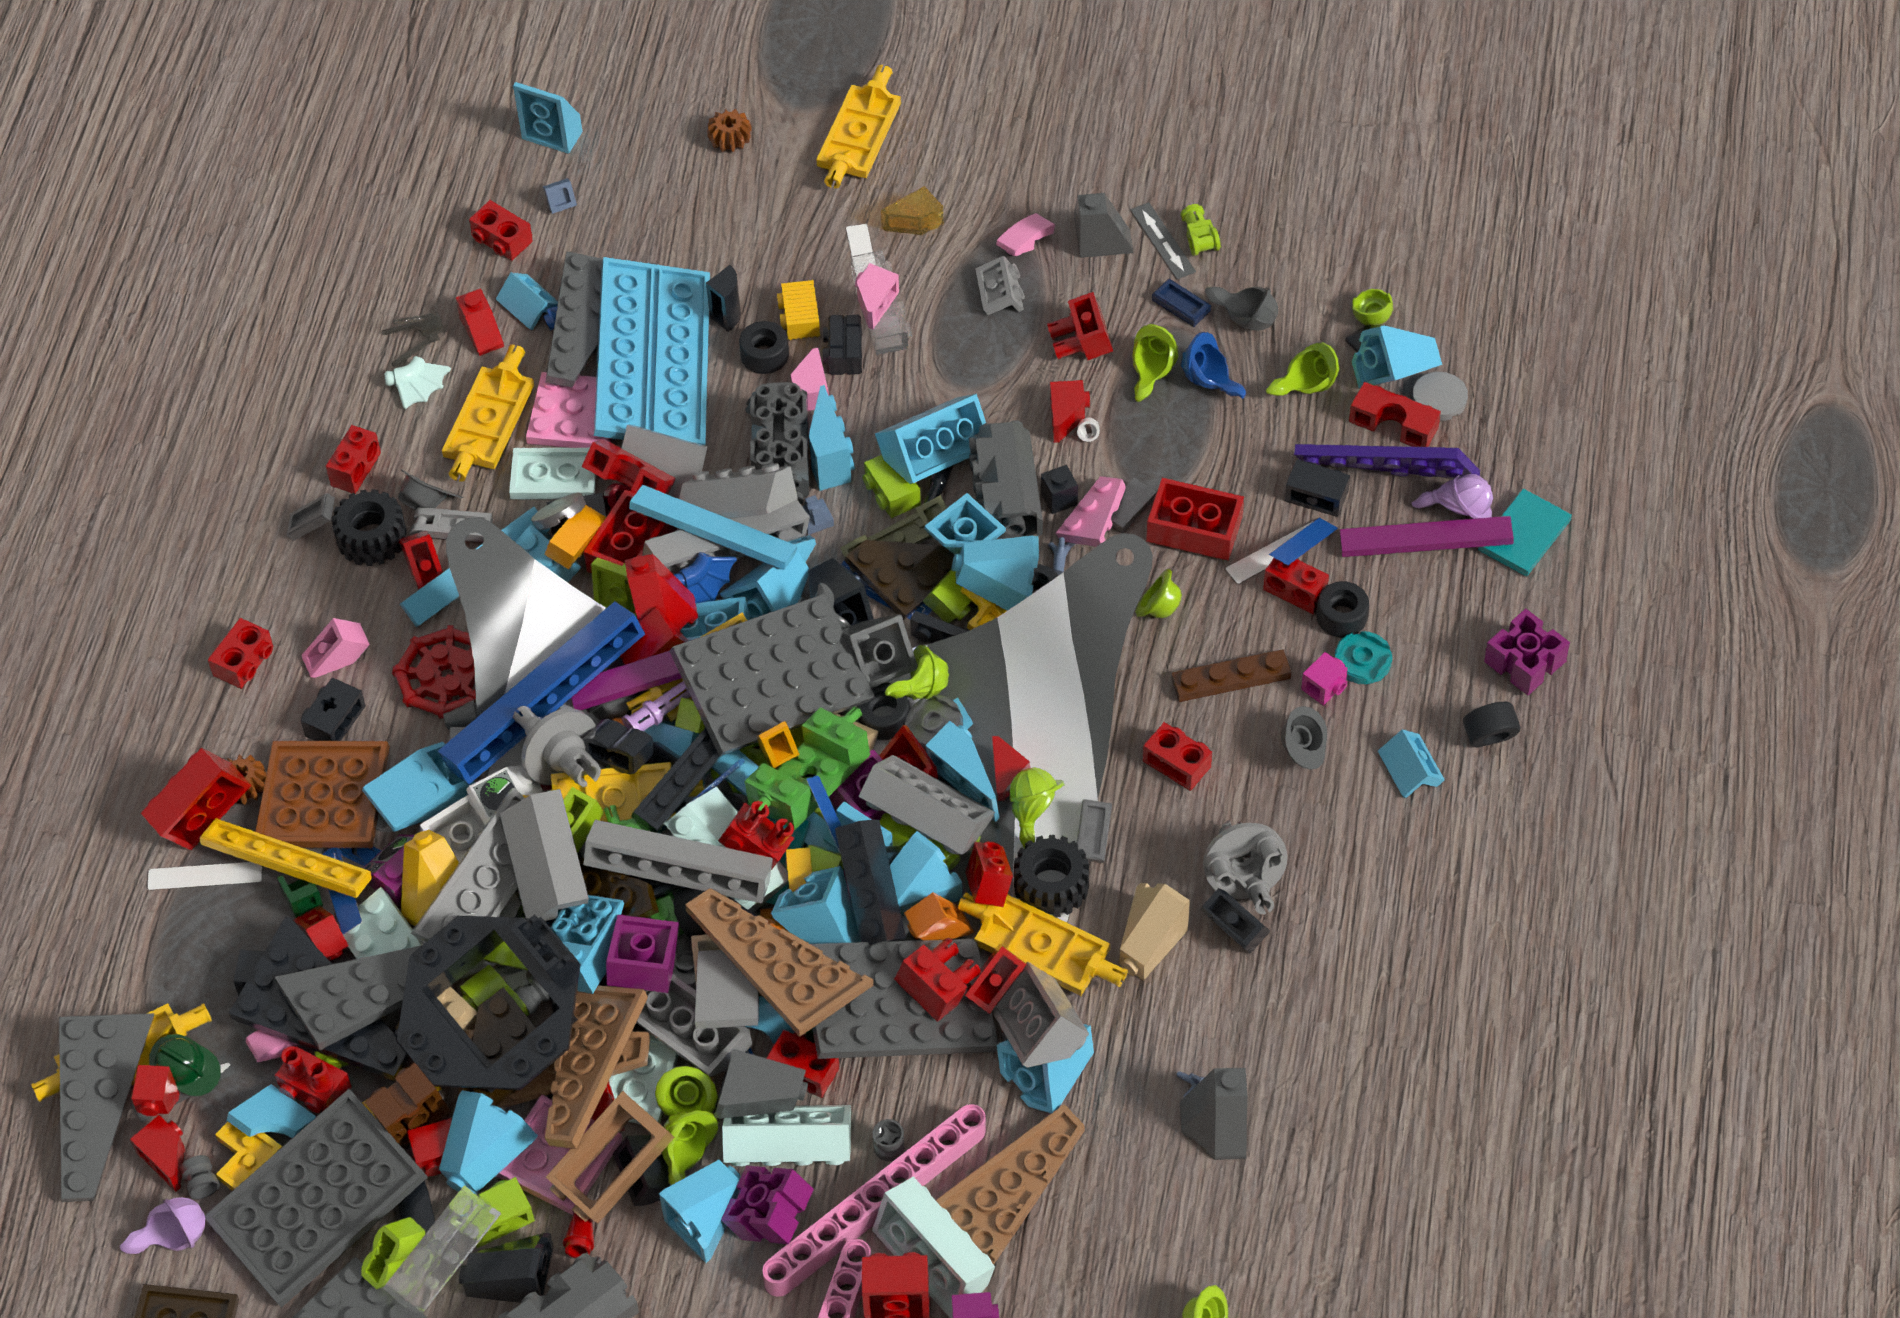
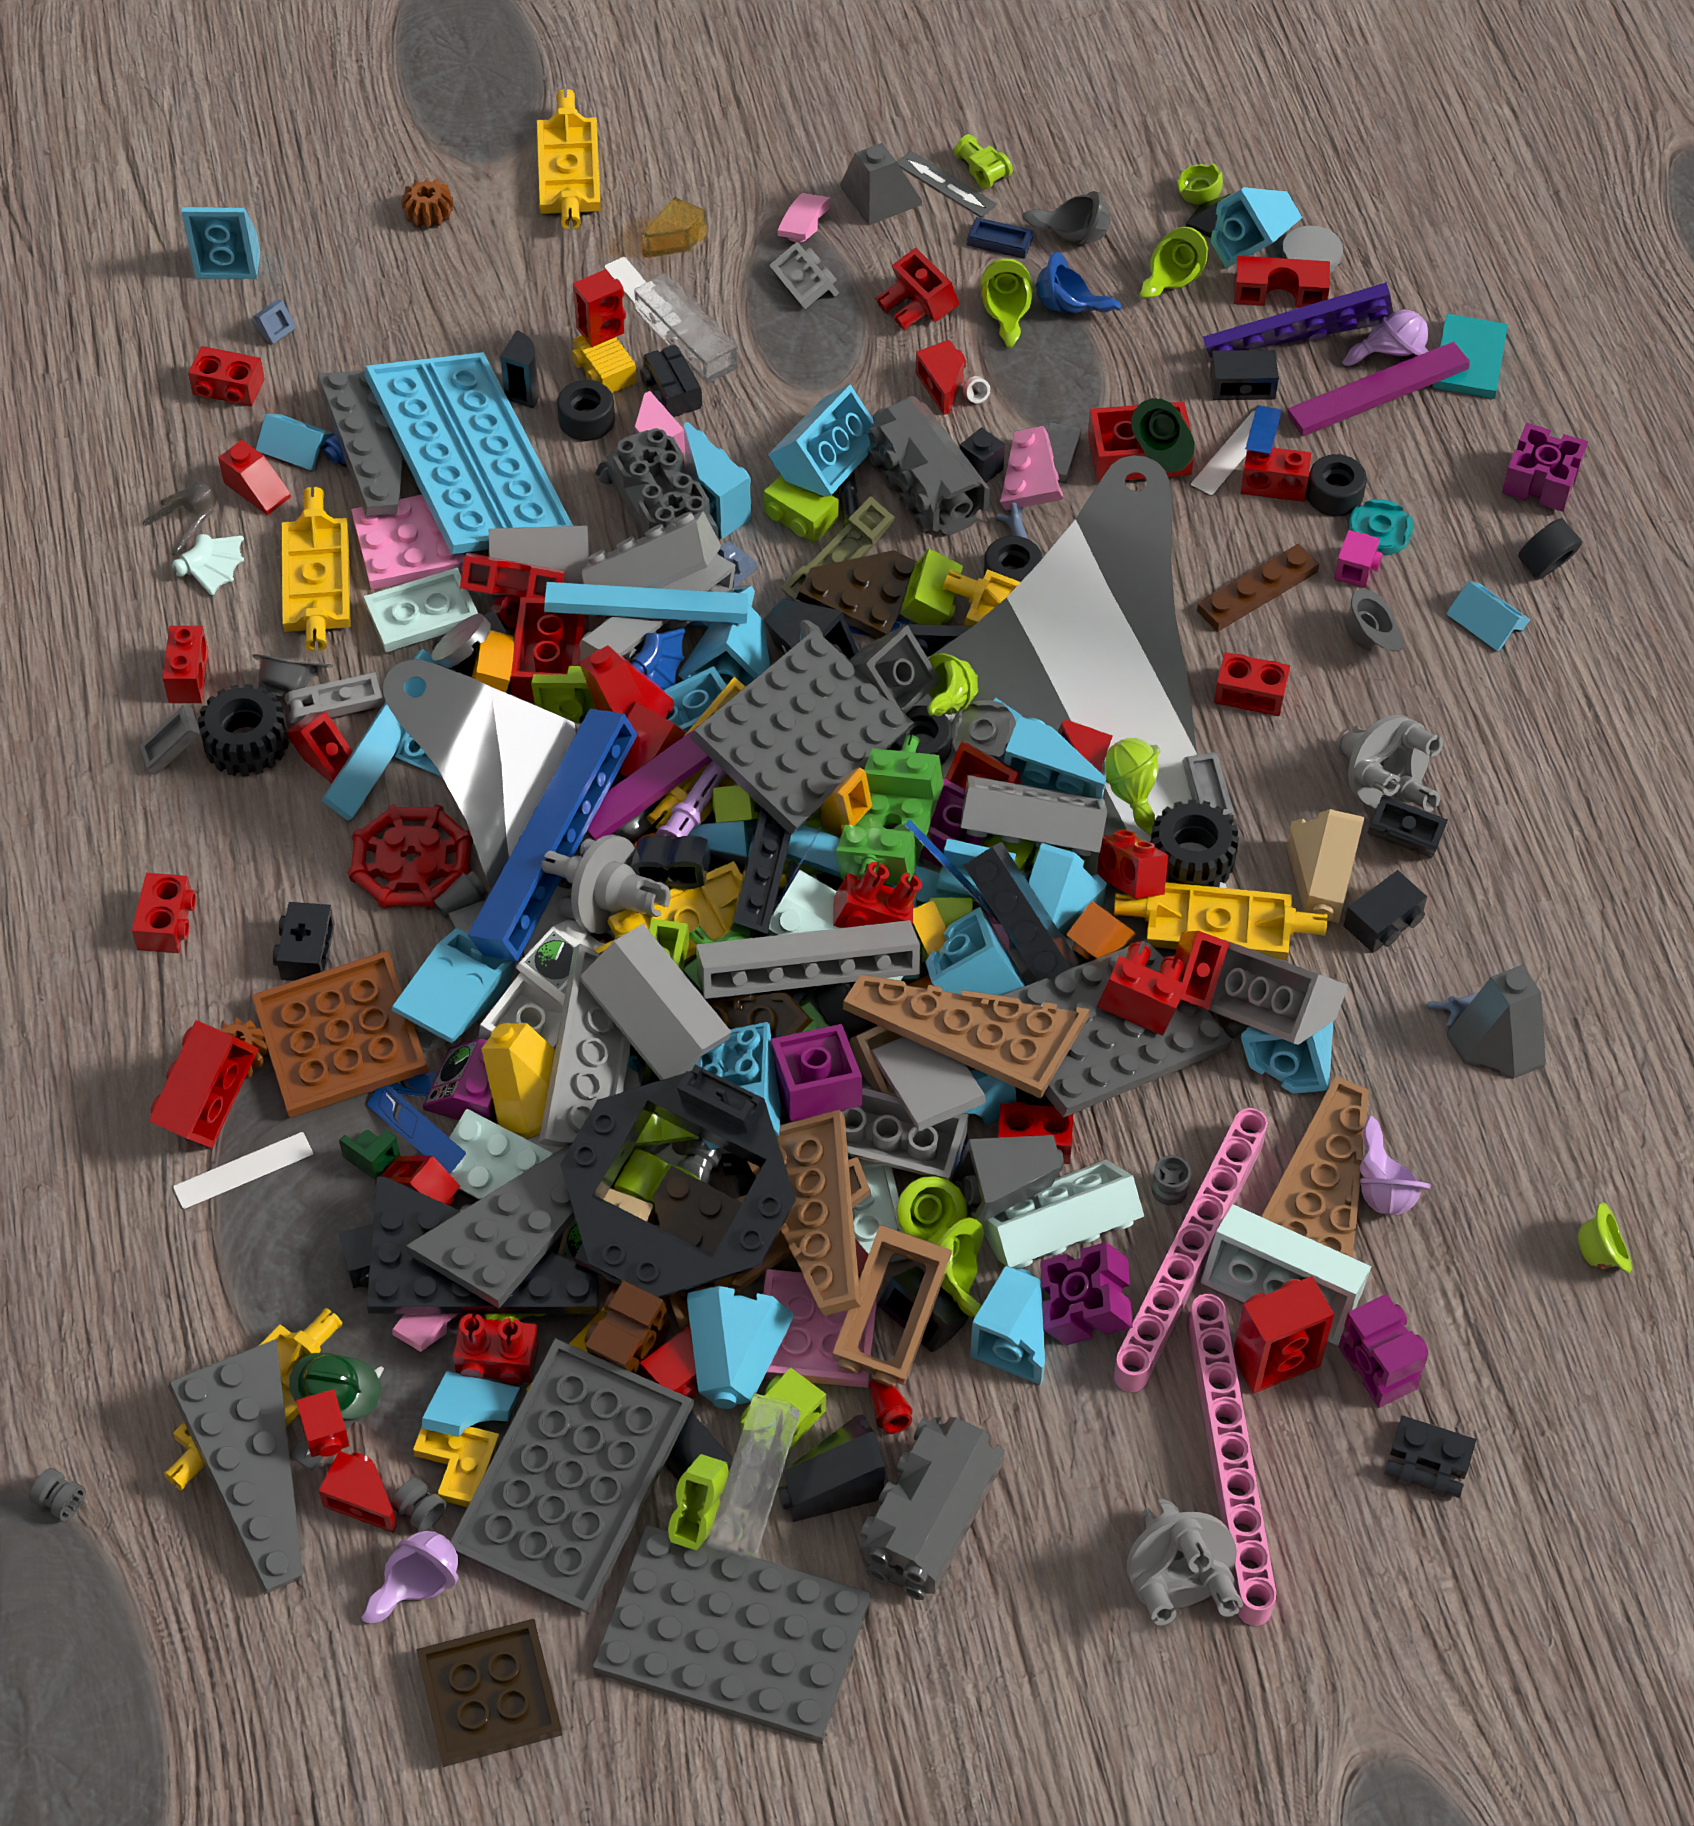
camera: 25 degrees left, 0 degrees up
yellow tile [200,818,372,898] -> none
bright pink slope [301,618,370,678] -> none
bright pink slope [855,263,899,330] -> none
medium azure slope [925,493,1006,555] -> none
medium azure slope [952,535,1039,611] -> none
none -> red brick [573,269,626,347]
none -> dark green piece [1131,398,1195,473]
none -> black brick [1343,870,1428,953]
none -> lavender piece [1360,1116,1431,1215]

